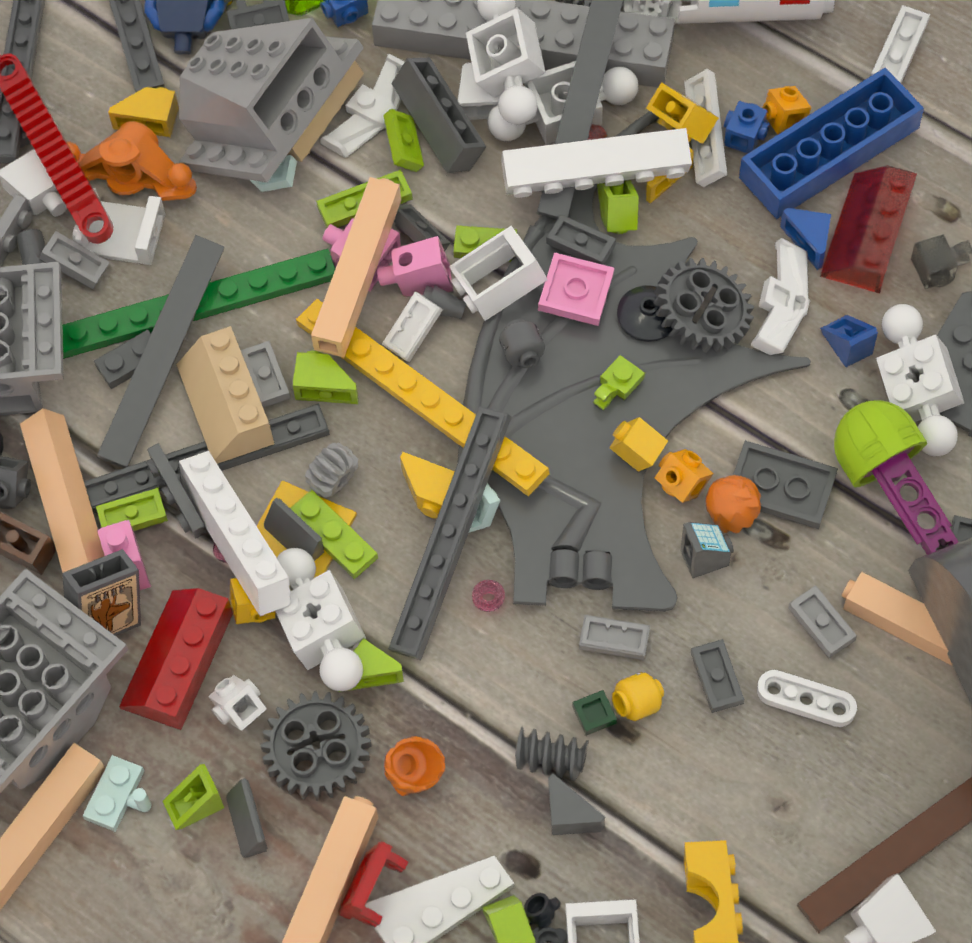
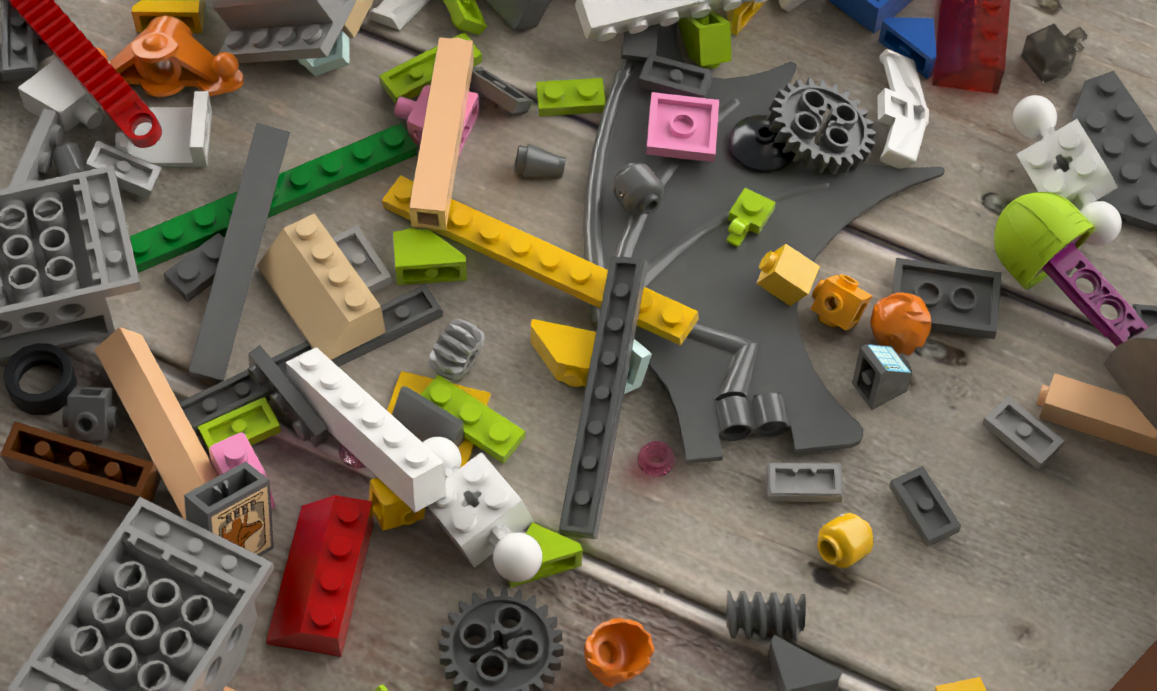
camera: 15 degrees left, 5 degrees down
white brick [208,675,267,731] -> none
bright pink torso [377,236,453,297] -> none
white plate [382,292,443,362] -> none
white window [449,226,548,321] -> none
dark green plate [572,690,617,736] -> none
white plate [757,670,857,727] -> none
blue slope [820,315,878,367] -> none

